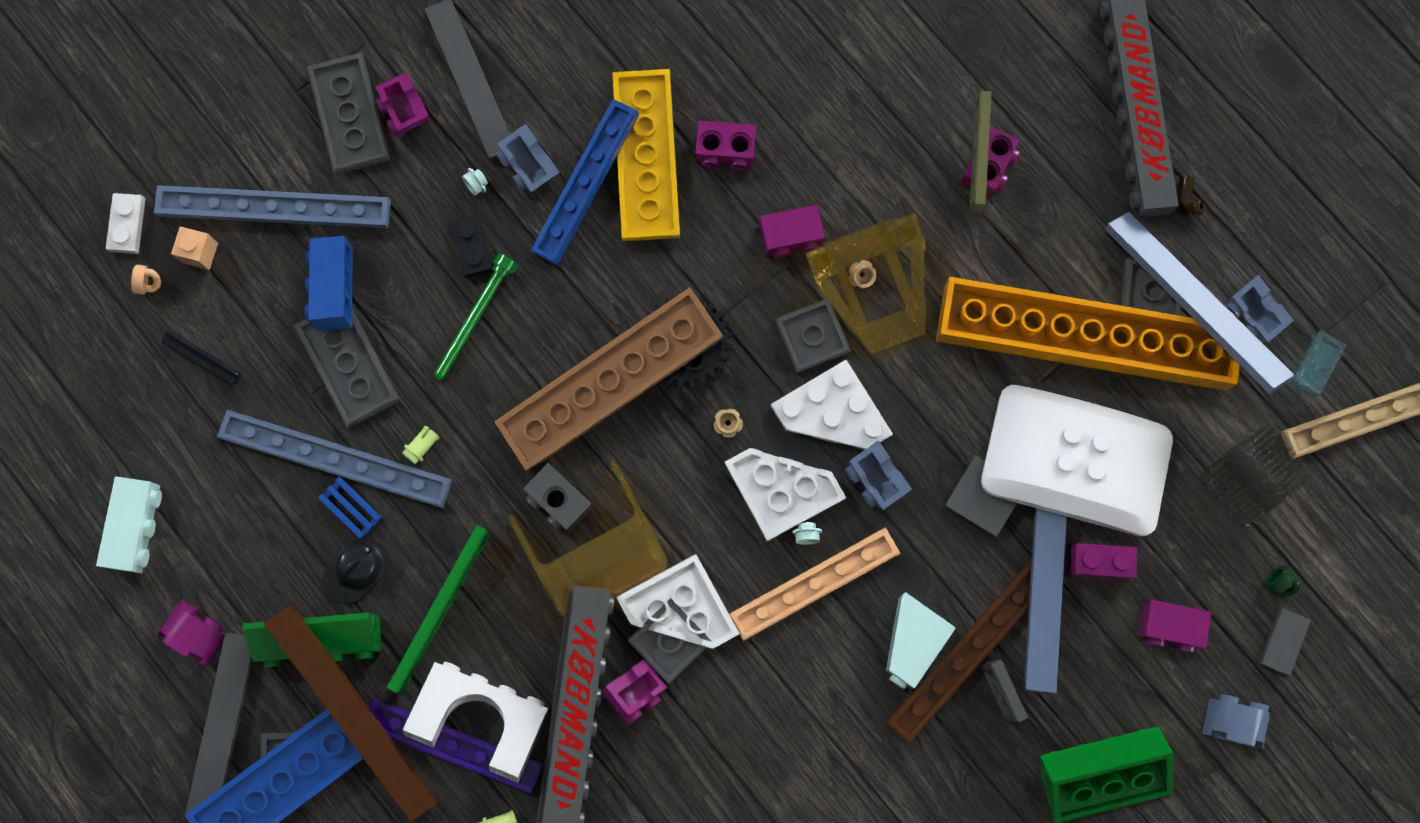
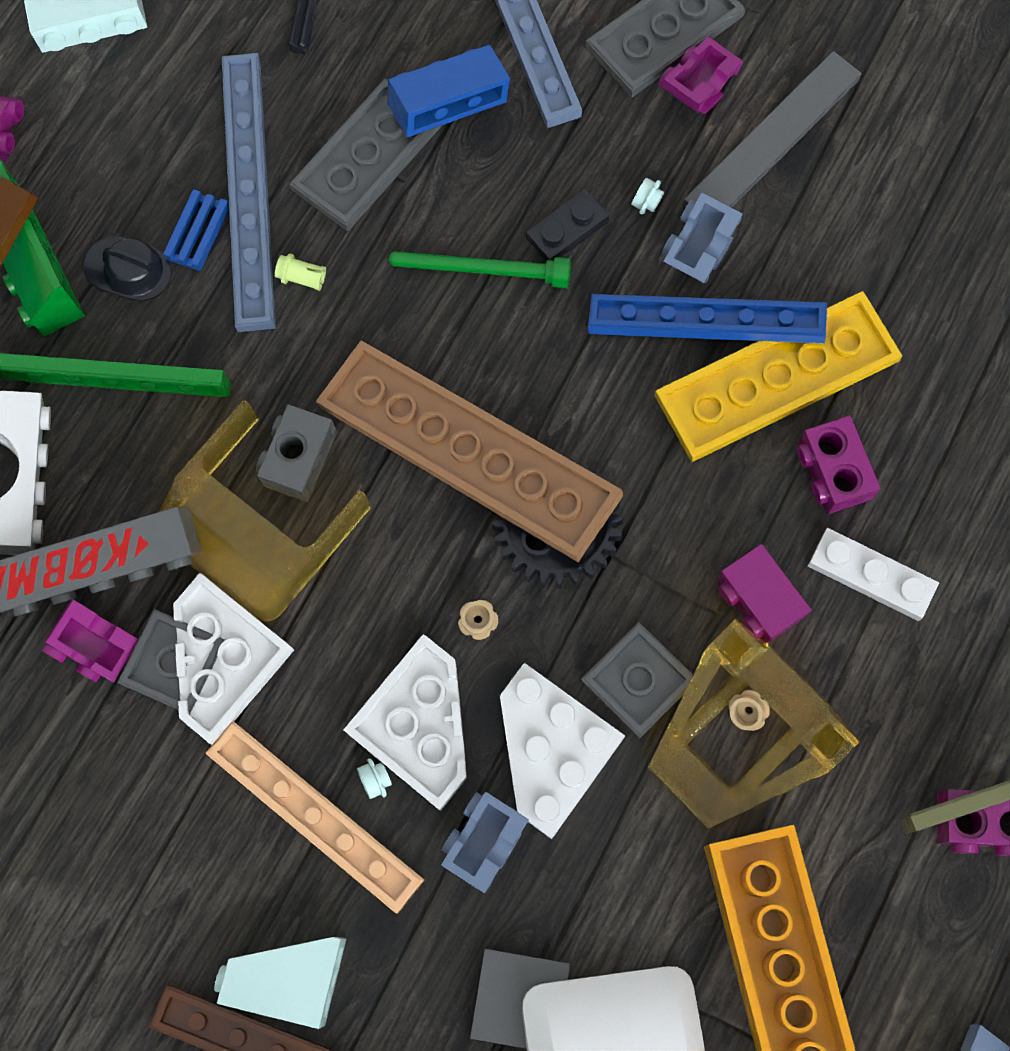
camera: 75 degrees right, 5 degrees down
none -> white plate [808,528,939,621]

